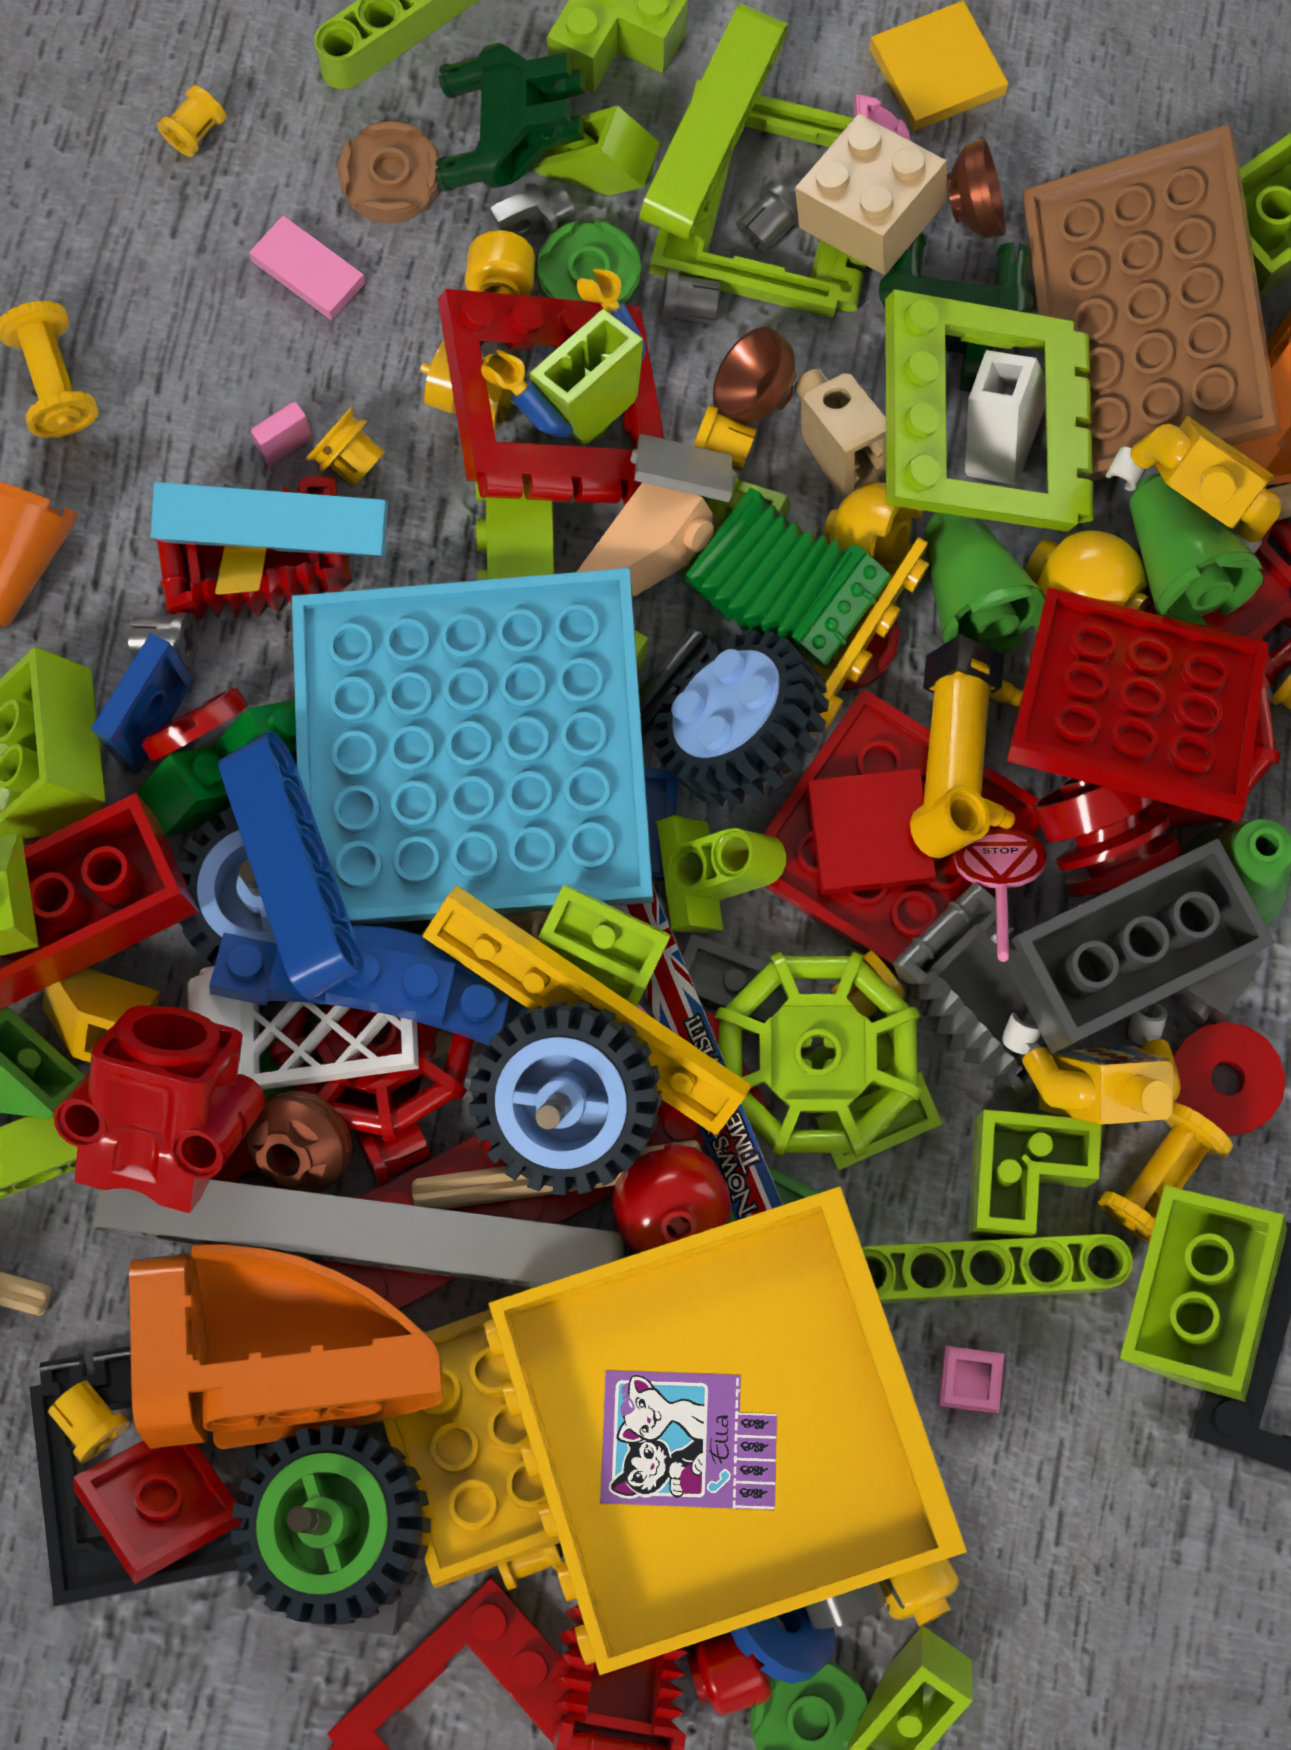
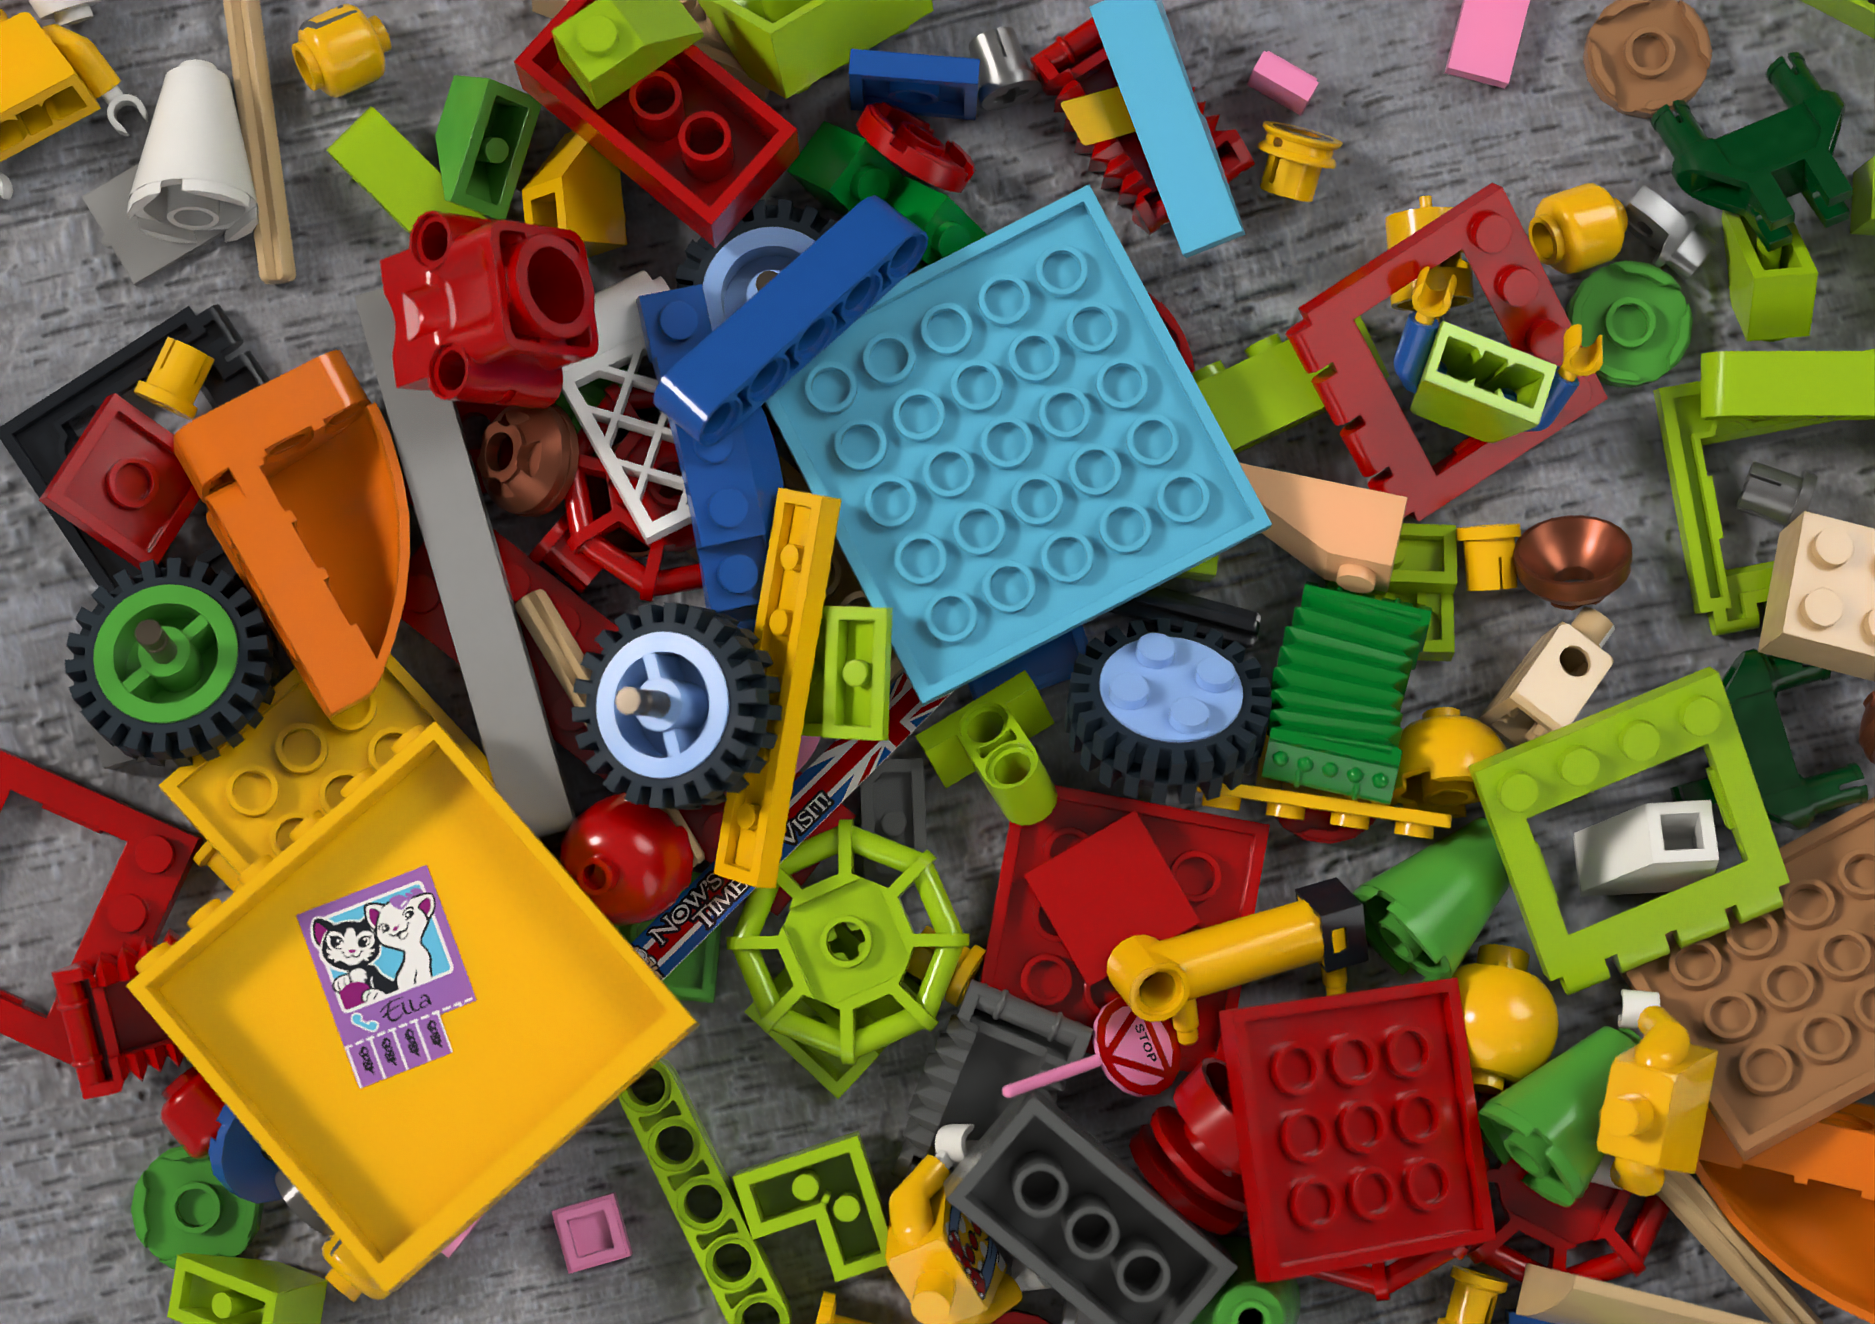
camera: 65 degrees right, 10 degrees up
light grey piece [630,434,737,502] -> none
flat silver bush [659,268,720,325] -> none

